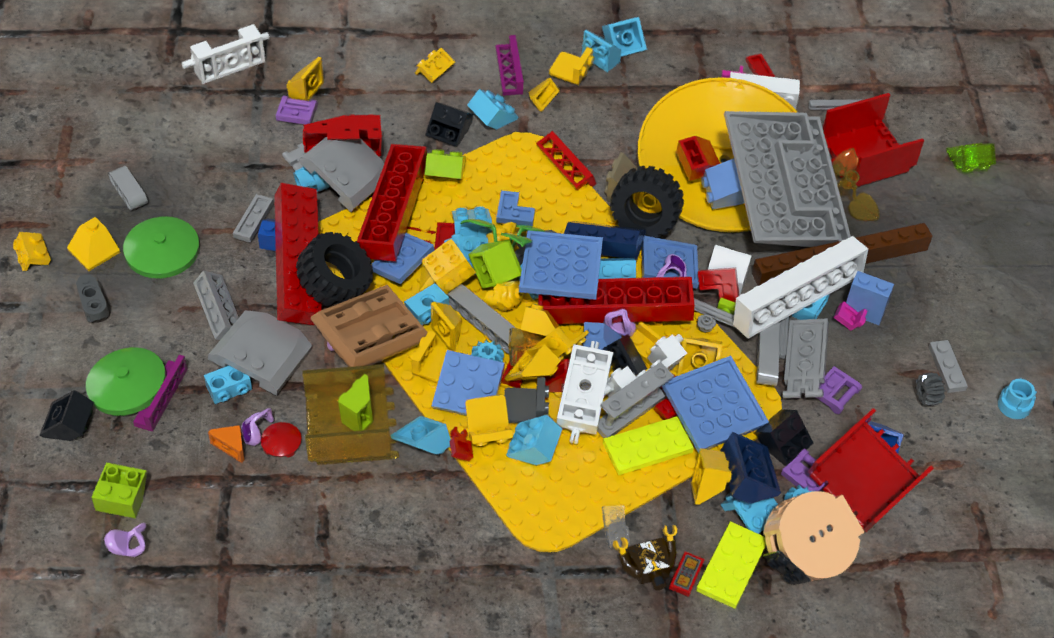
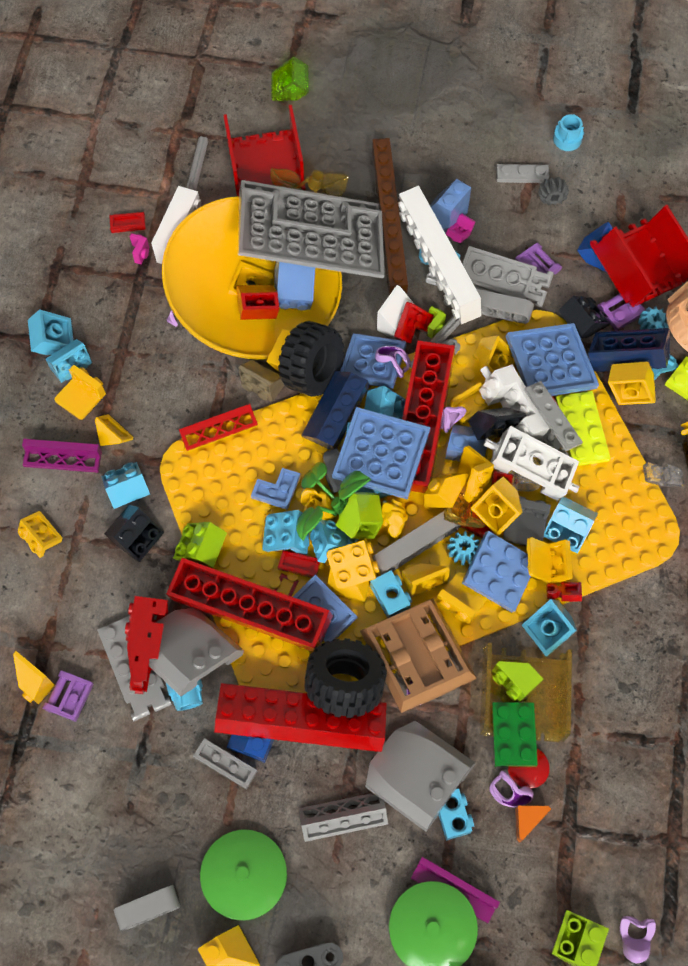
camera: 75 degrees left, 15 degrees up
none -> green plate [492,702,538,767]

